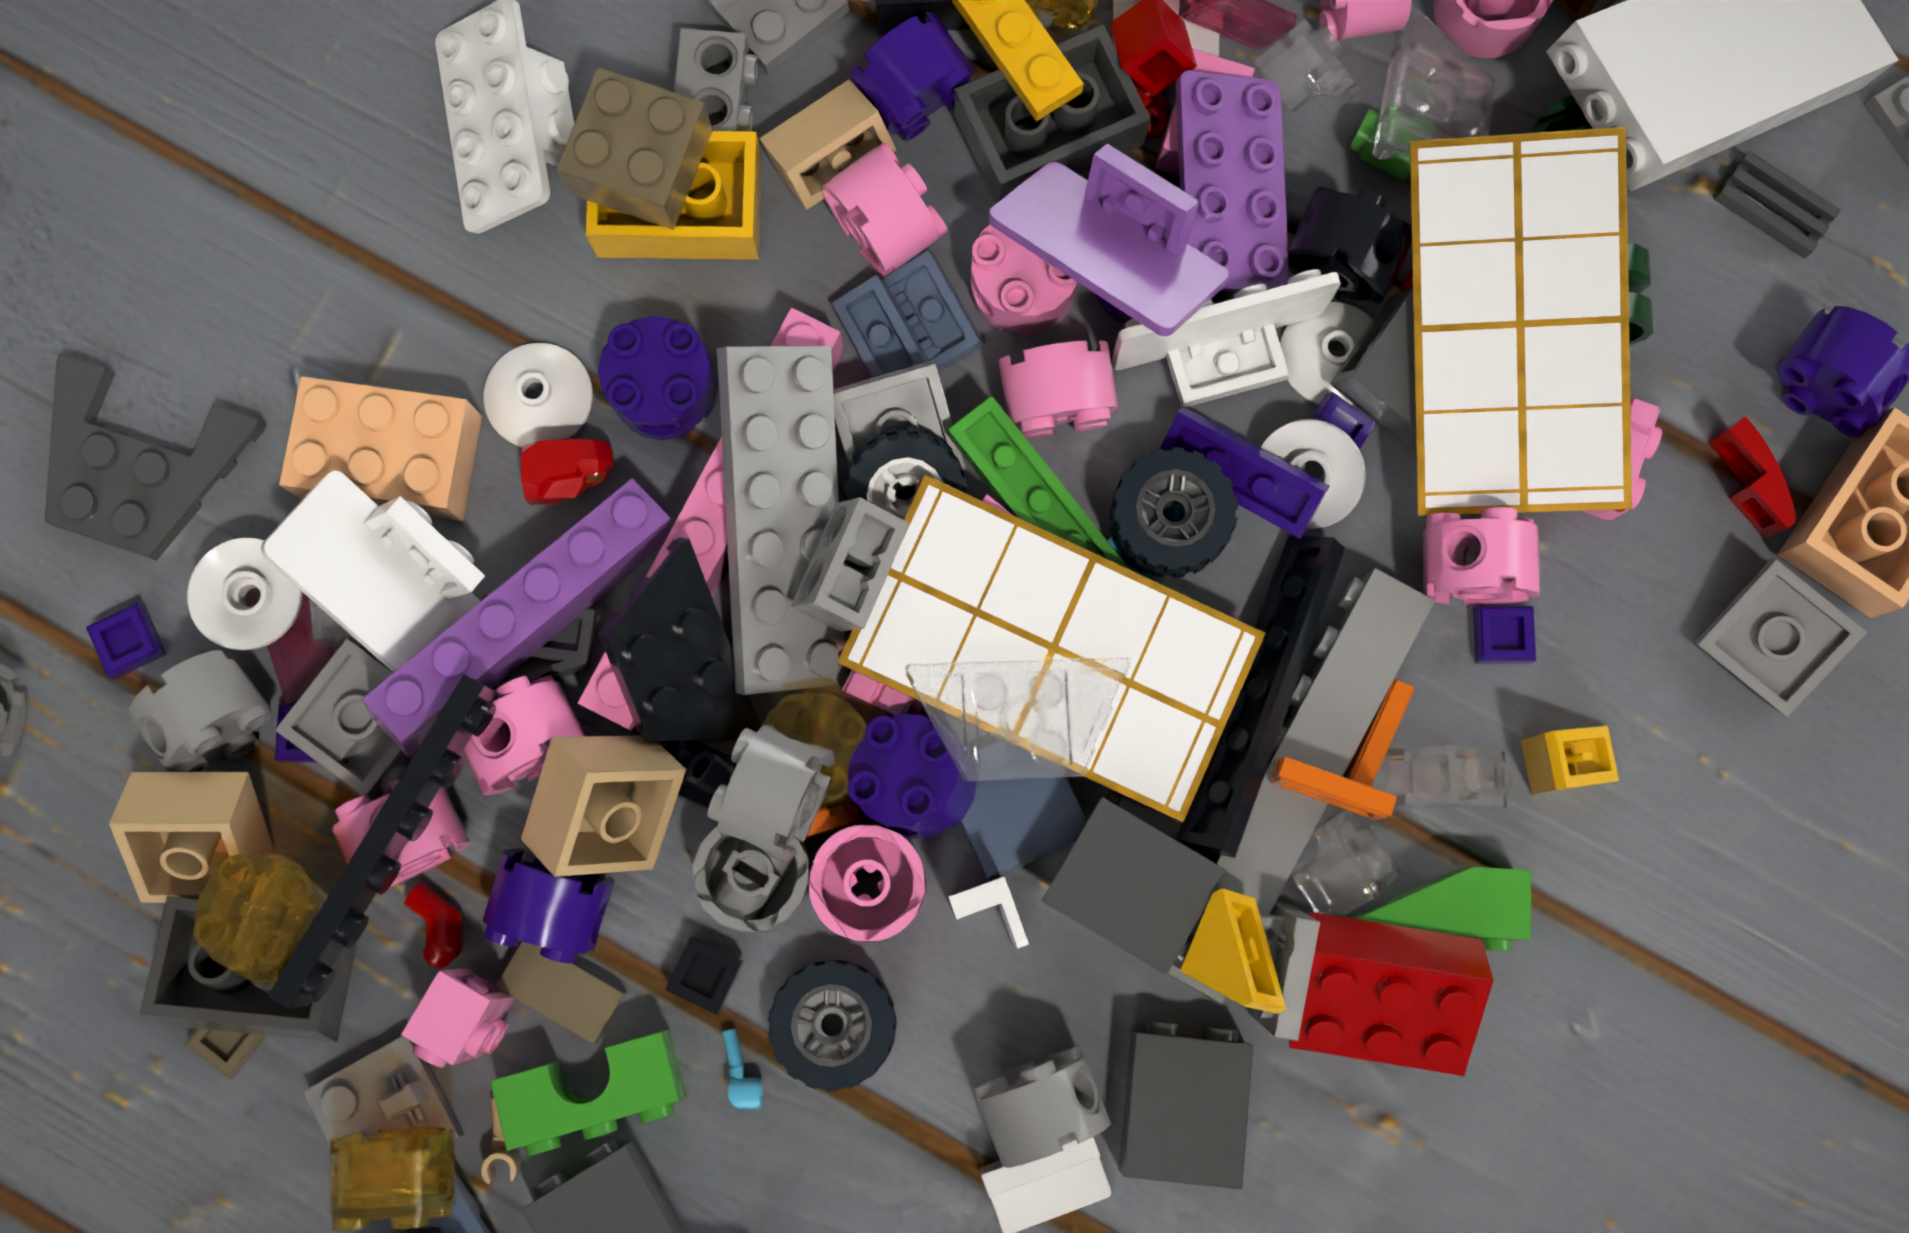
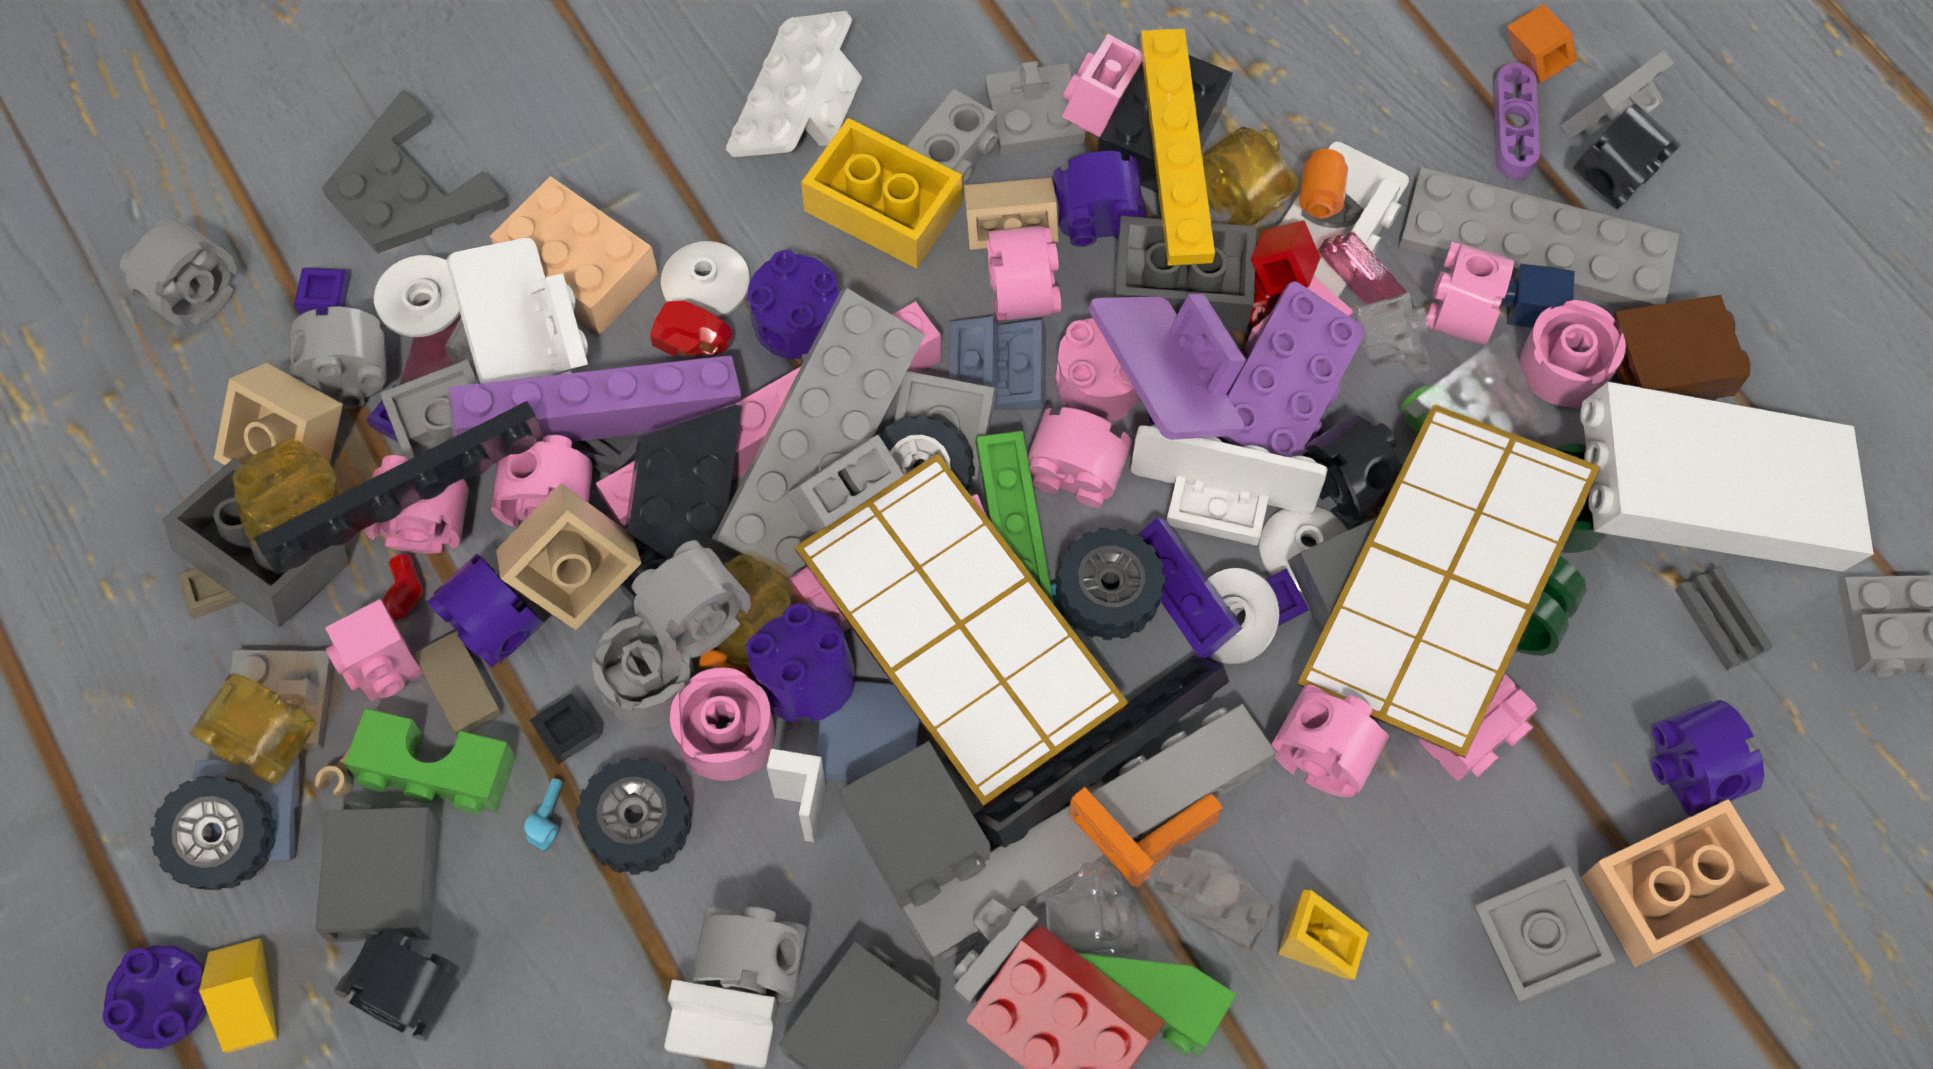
camera: 30 degrees right, 15 degrees down
dark tan brick [556,67,713,230] -> none
clear wing [905,657,1131,782] -> none
yellow slope [1180,888,1287,1014] -> none
dark purple tile [1473,606,1536,664] -> none
red slope [1708,416,1797,539] -> none

